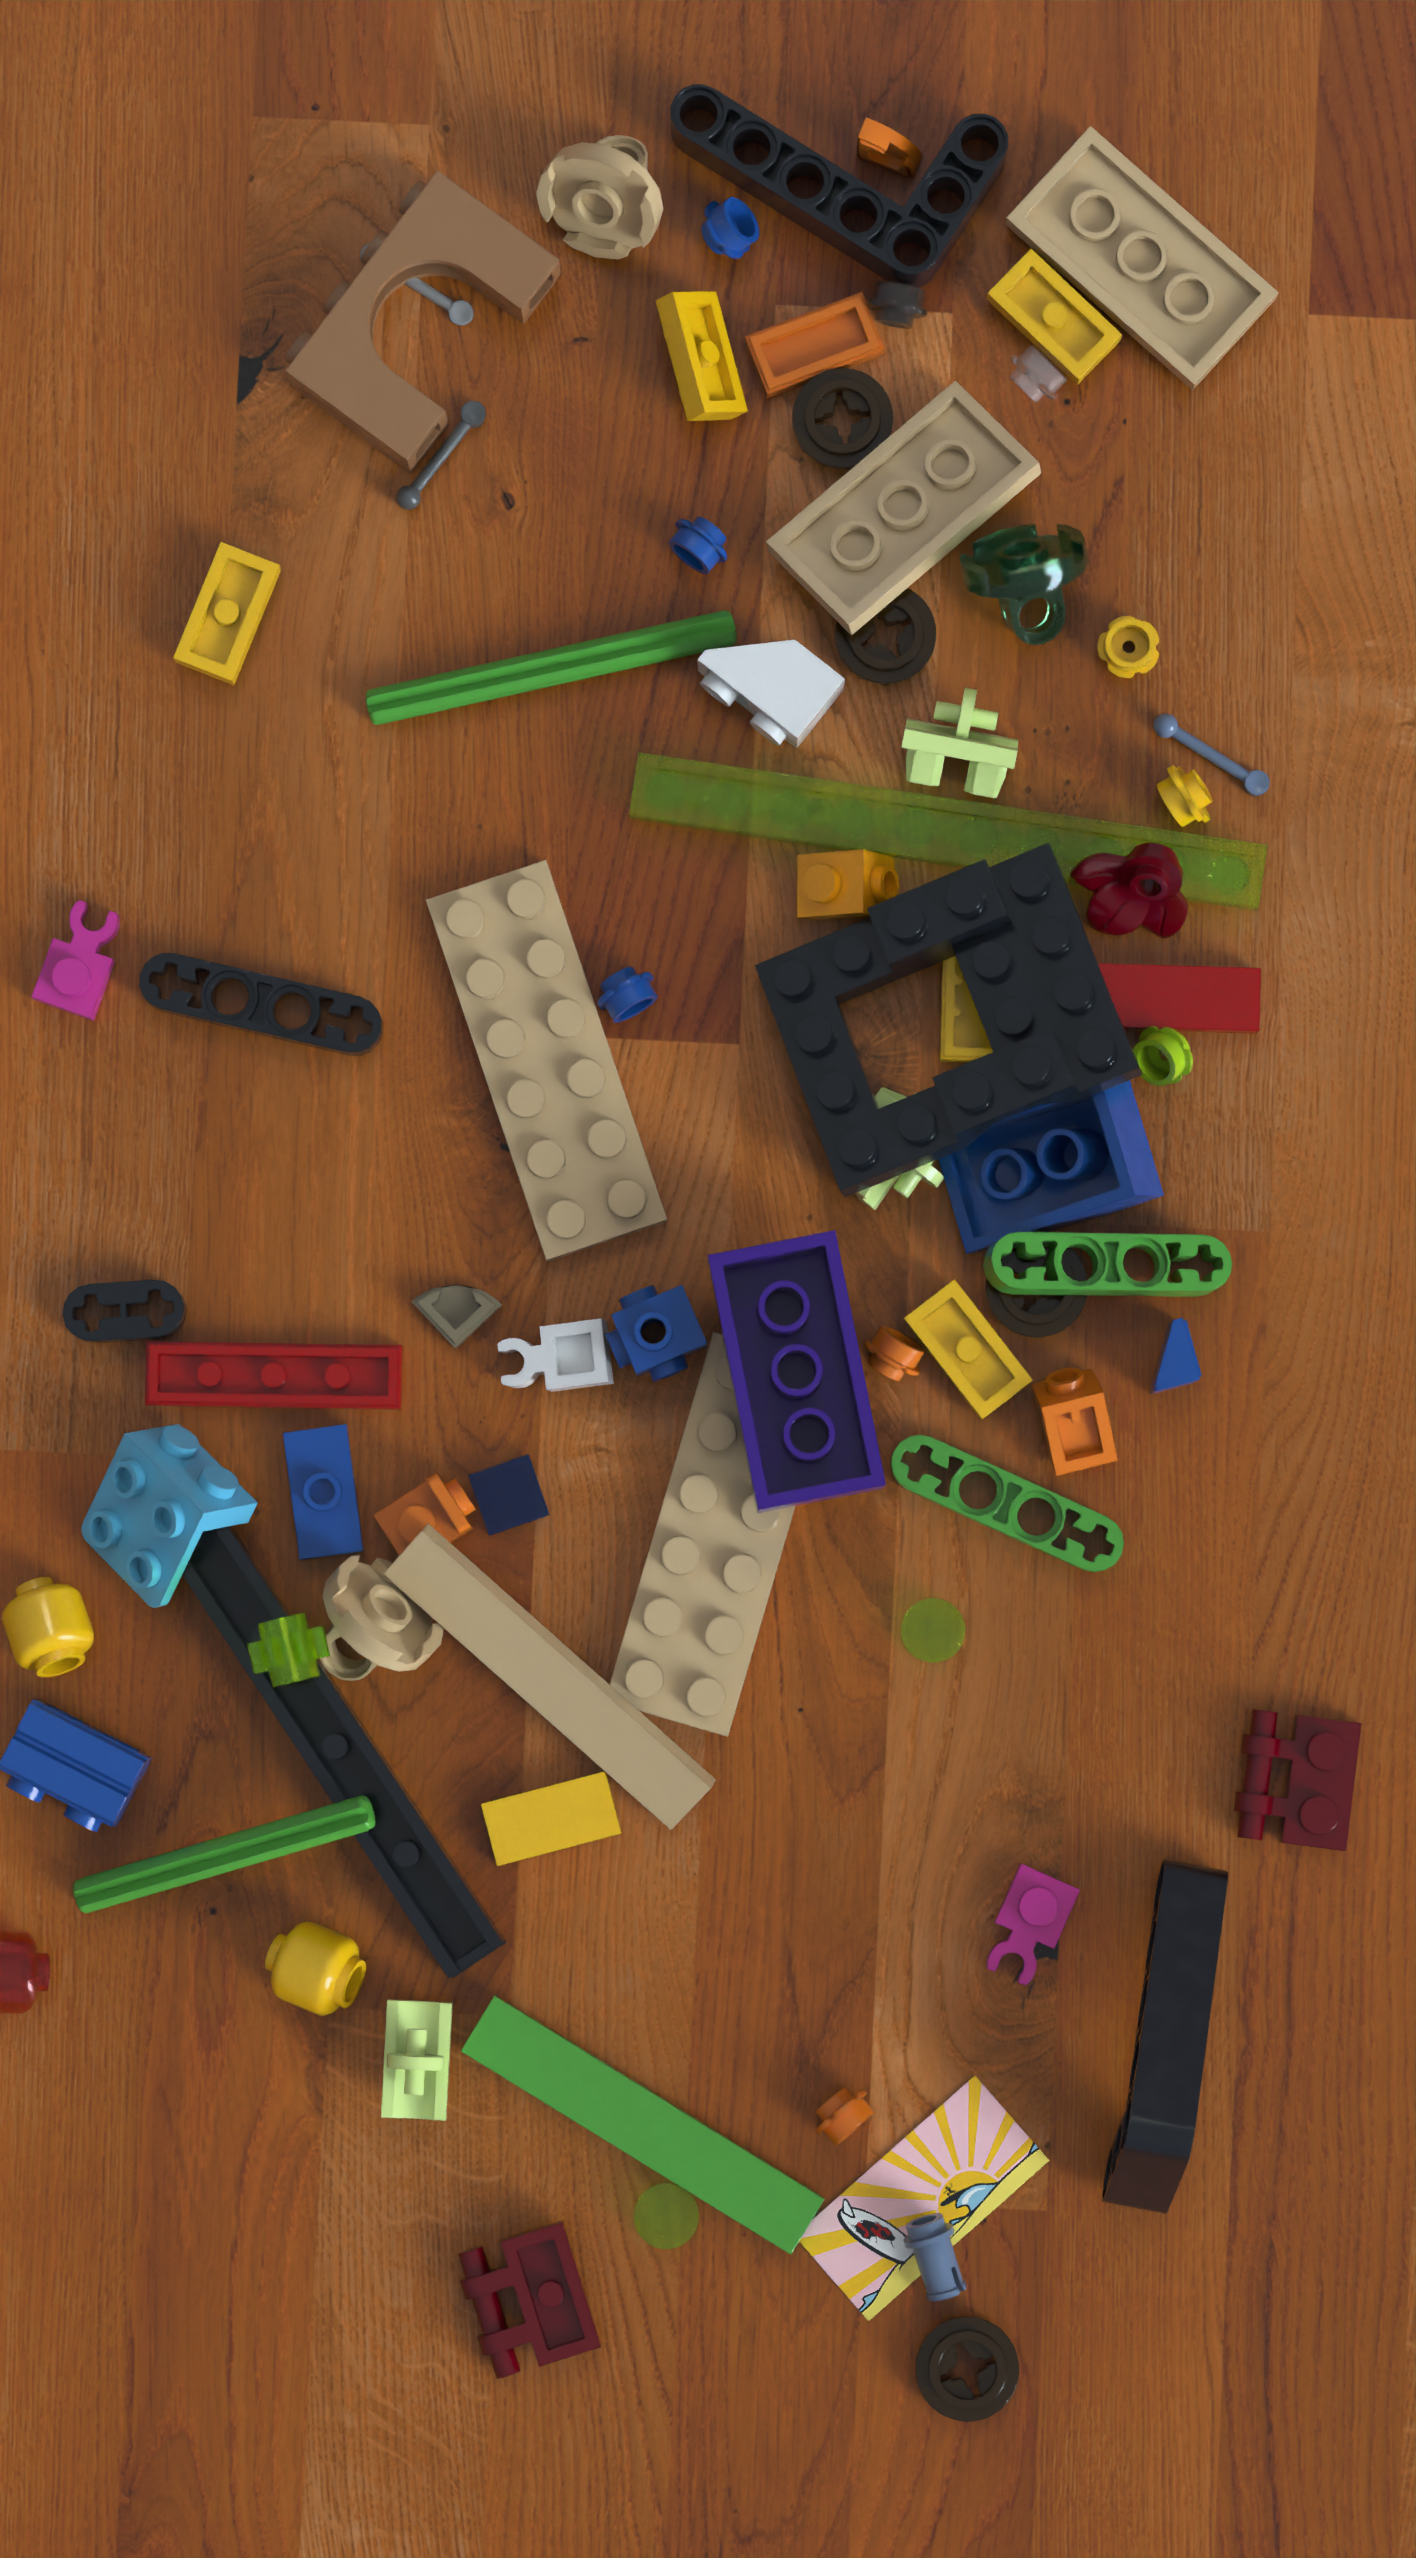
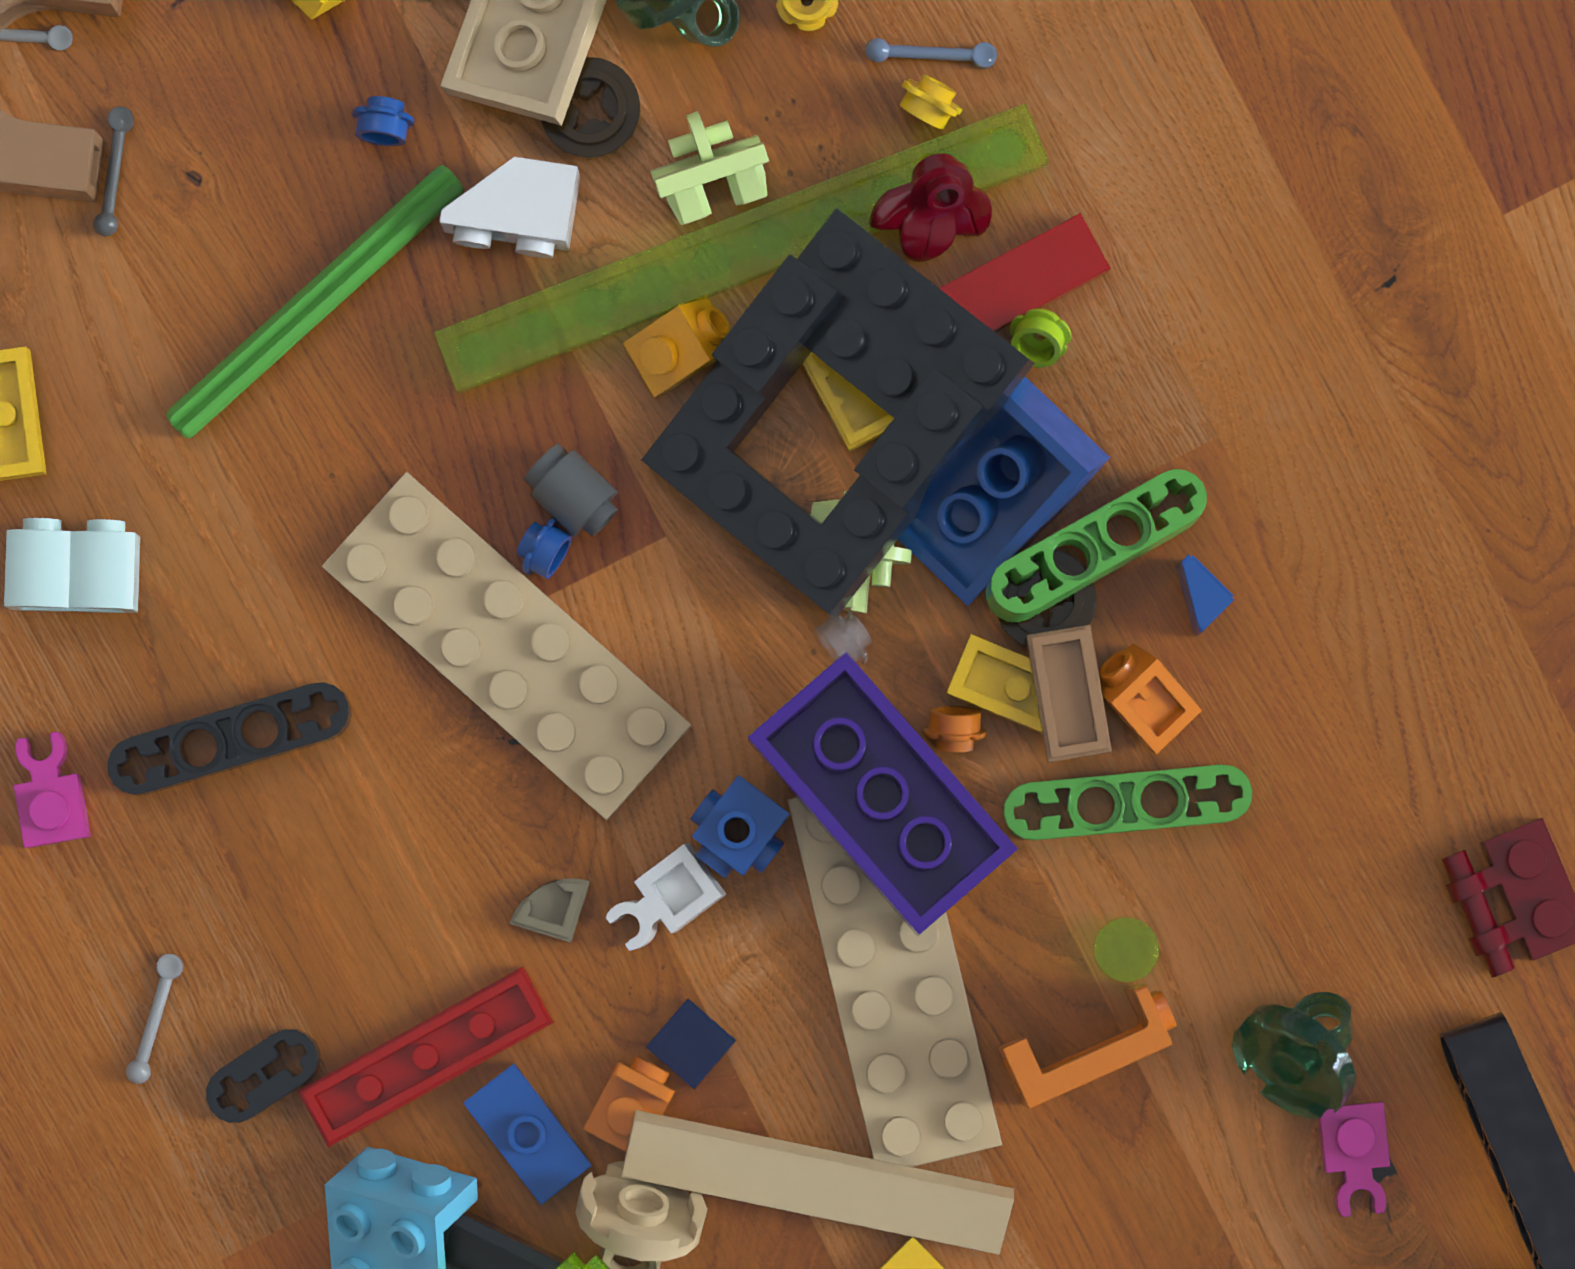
camera: 30 degrees left, 0 degrees up
none -> light aqua brick [4,518,140,613]
none -> light grey hinge [126,954,184,1084]
none -> dark grey brick [523,443,619,538]
none -> clear plate [815,612,872,664]
none -> orange panel [997,984,1177,1109]
none -> medium nougat tile [1026,625,1112,763]
none -> clear green tile [1232,992,1357,1119]

